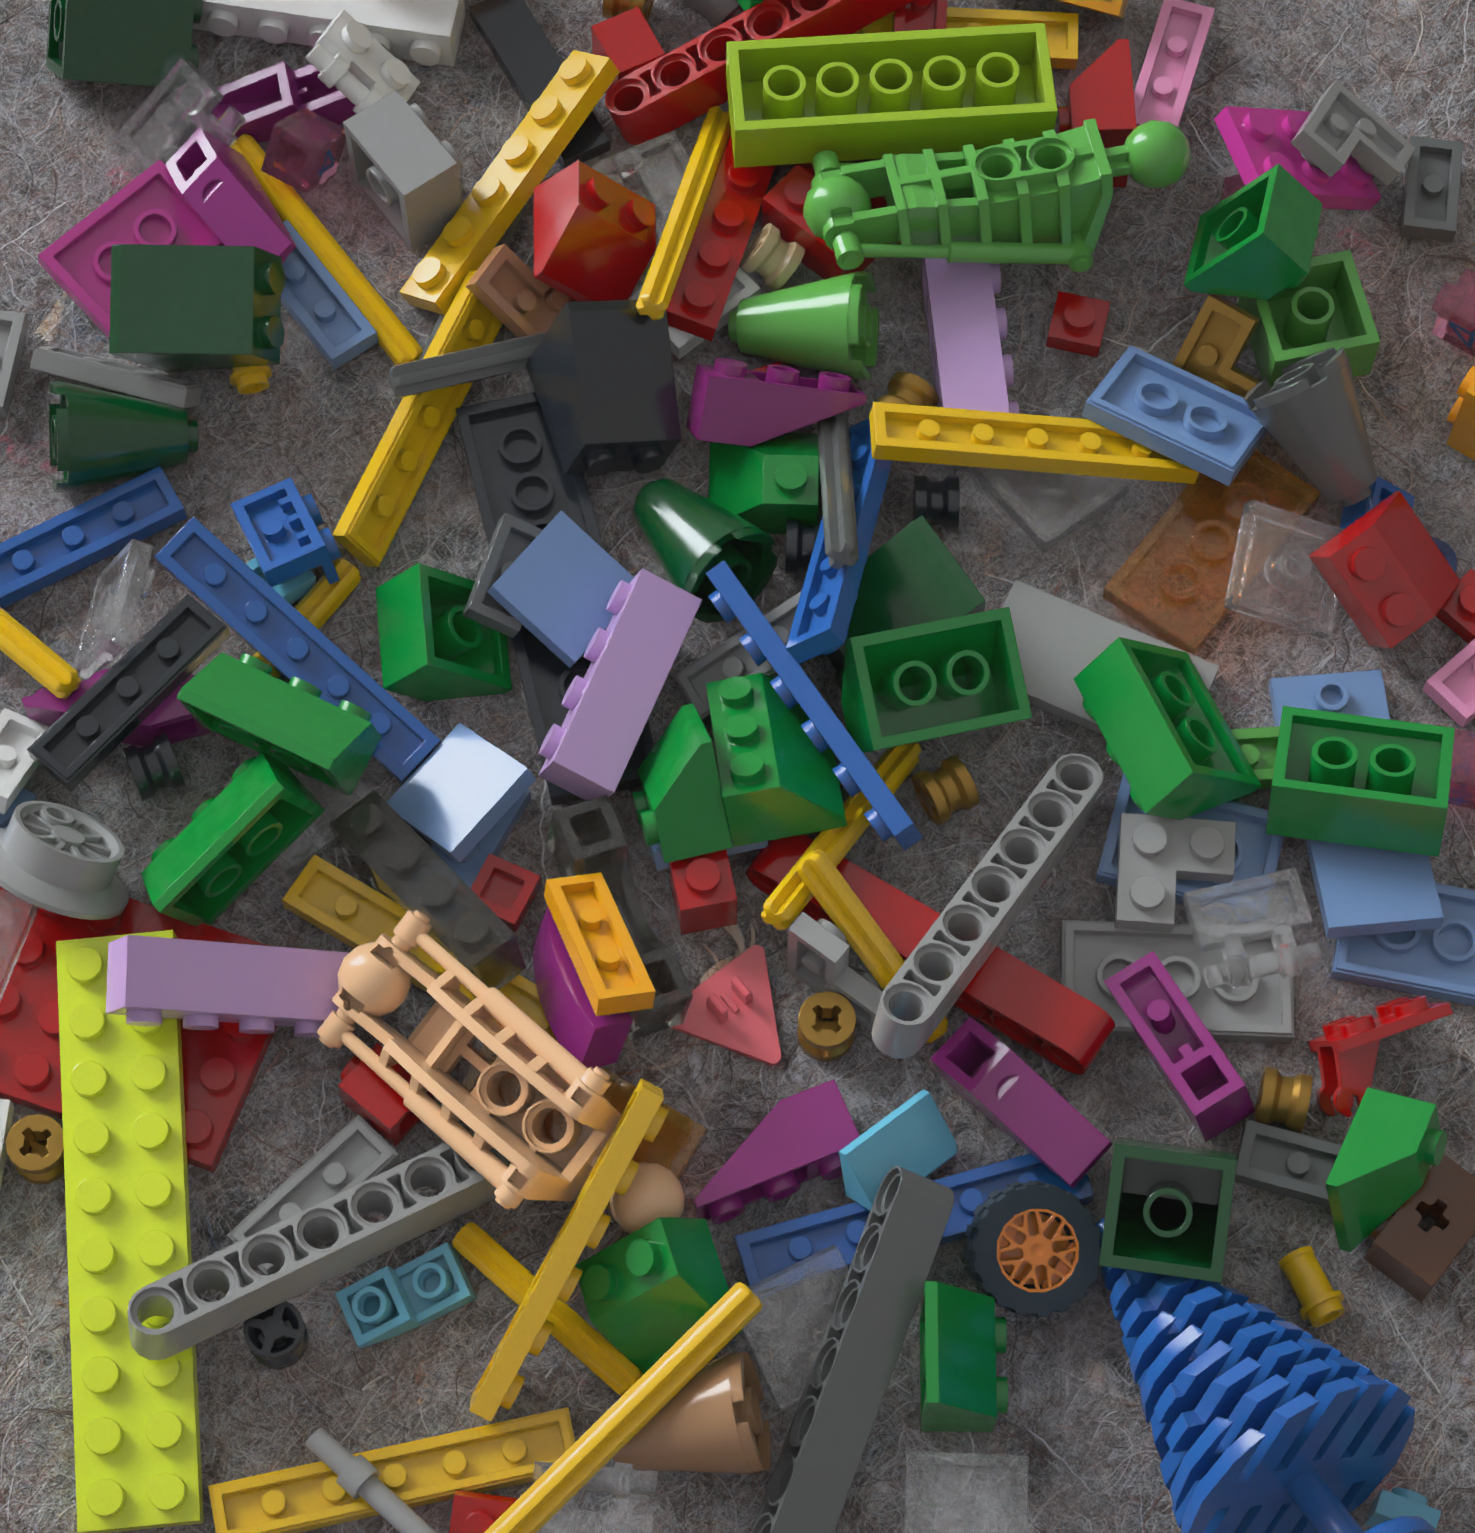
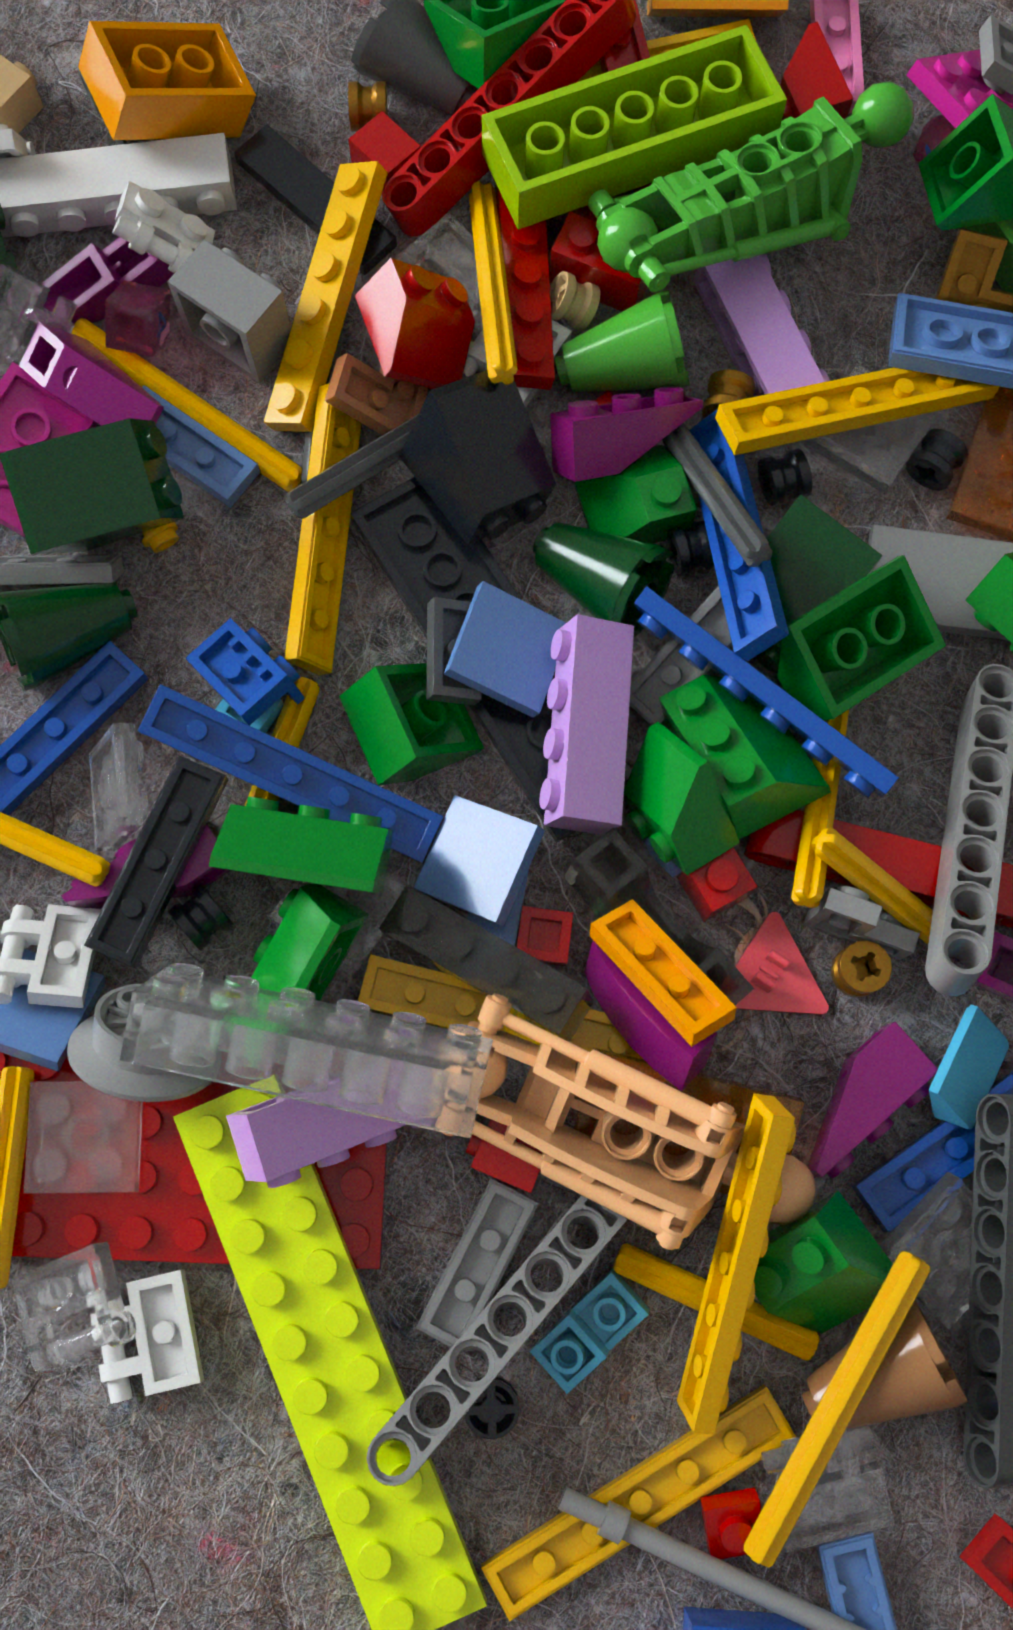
camera: 20 degrees left, 10 degrees up
pearl gold wheel [6,1114,64,1185] -> none
pearl gold wheel [912,755,980,825] -> none
red plate [1046,291,1111,358] -> none
none -> clear brick [120,963,493,1139]
none -> black wheel [906,429,968,491]

